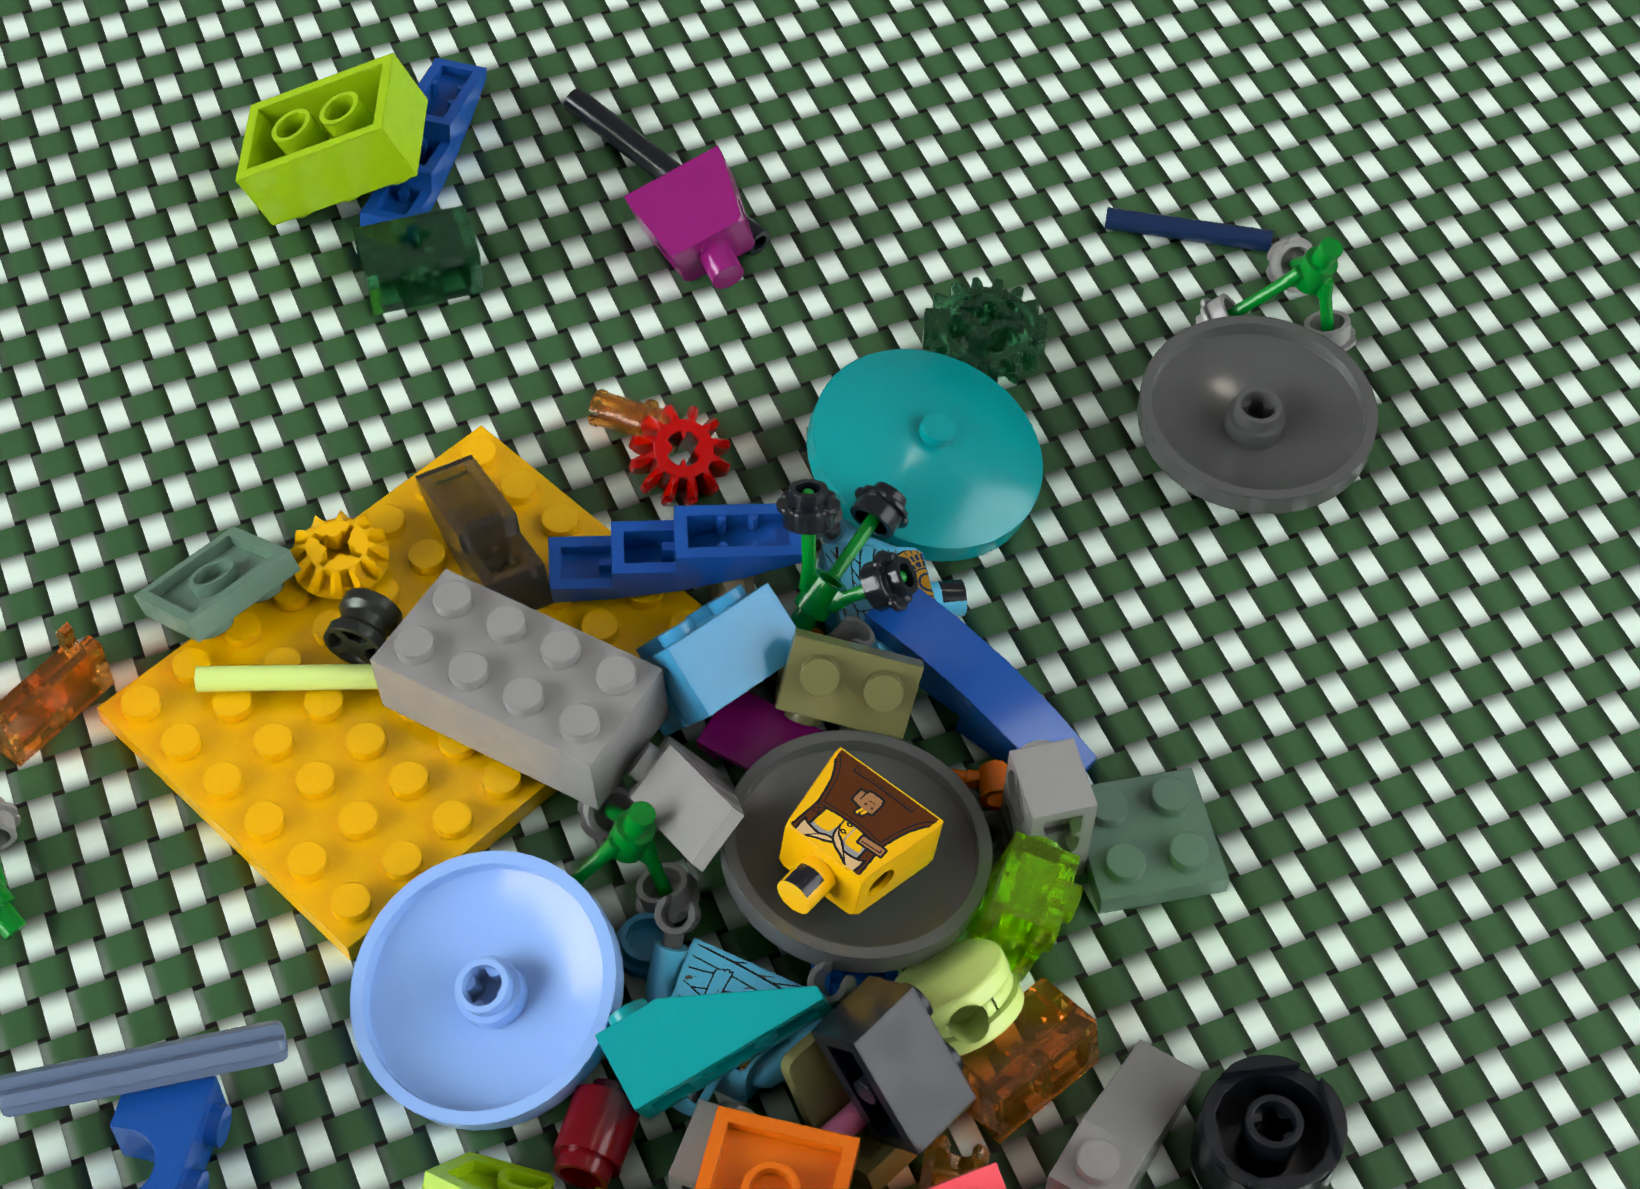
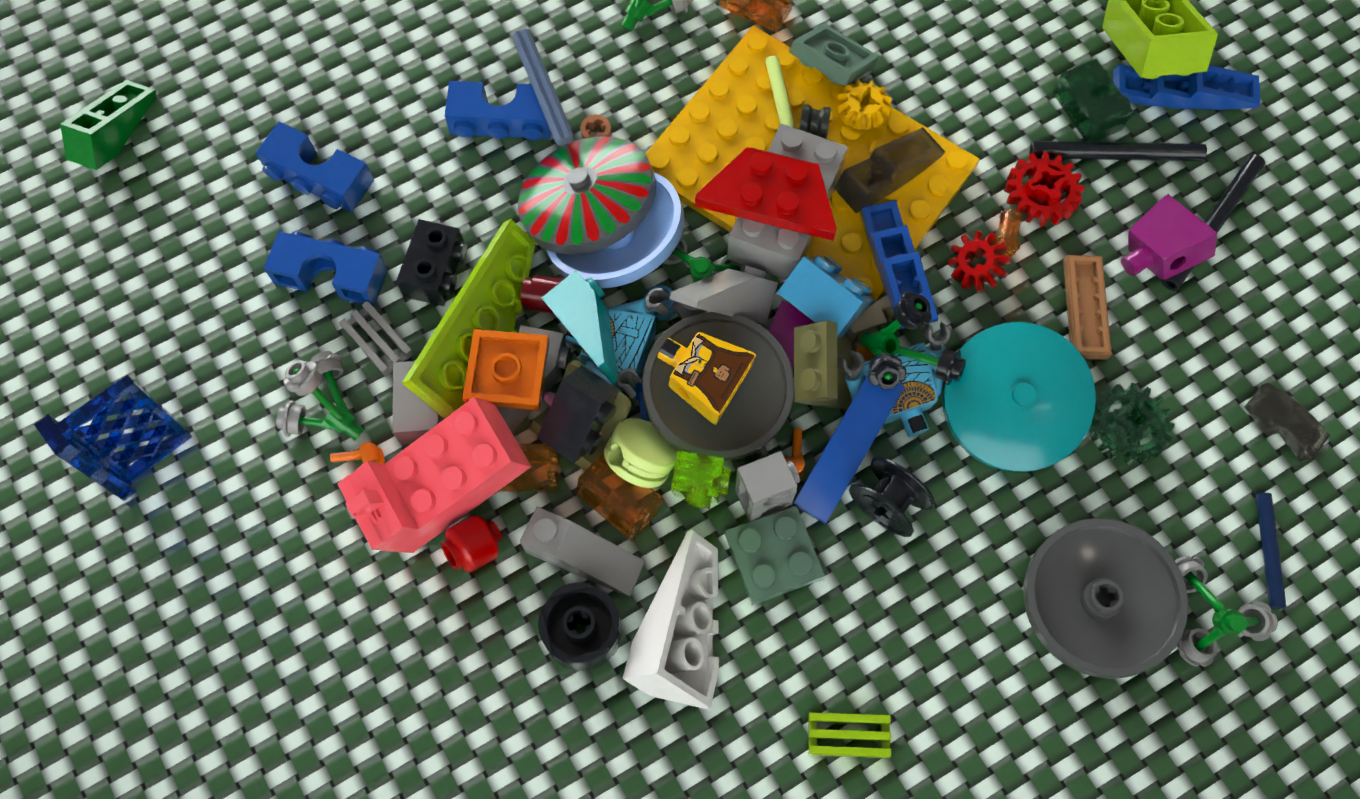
camera: 85 degrees right, 15 degrees up
none -> dish [518,136,656,255]
none -> nougat bush [580,114,612,139]
none -> white wedge [622,530,719,709]
none -> red wing [695,147,837,241]
none -> lime tile [808,712,891,758]
none -> black piece [849,457,936,537]
none -> red gear [1004,152,1084,227]
none -> black piece [1029,141,1207,161]
none -> medium nougat plate [1063,255,1112,360]
none -> clear smoke slope [1244,383,1330,462]

